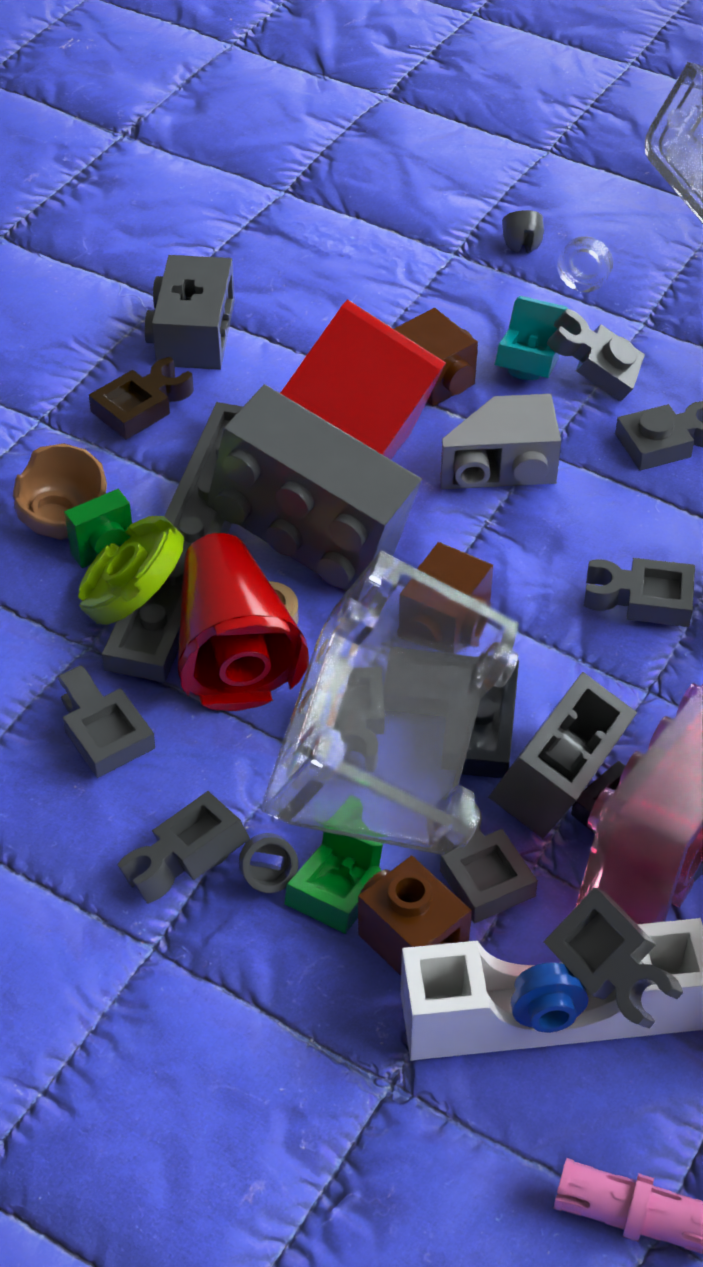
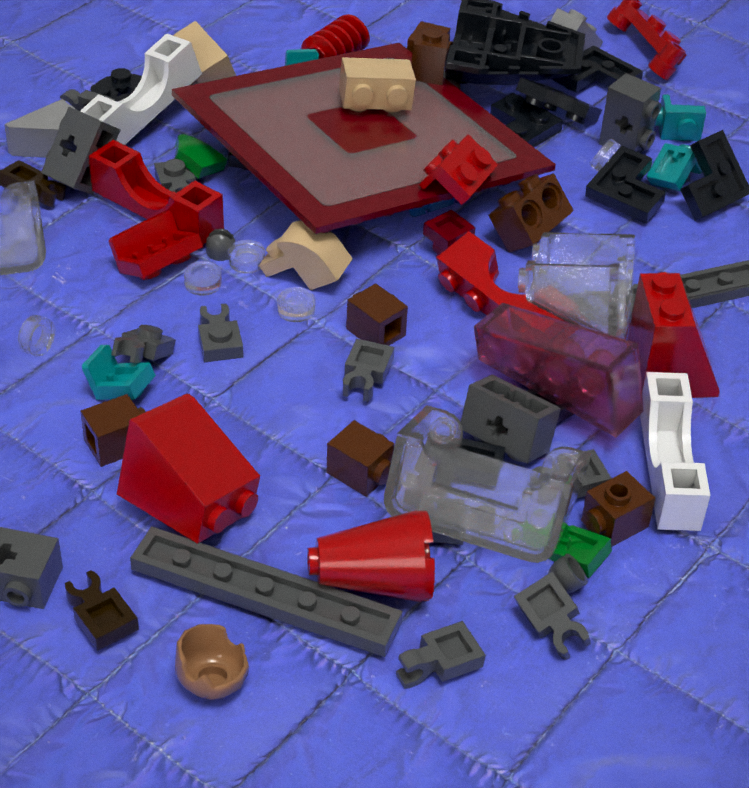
camera: 85 degrees left, 5 degrees down
green plate [64,488,132,568] -> none
lime tile [78,516,184,625] -> none
dark grey brick [206,384,422,599] -> none
light grey slope [440,394,561,489] -> none
blue plate [510,962,589,1033] -> none
dark grey plate [544,887,683,1029] -> none

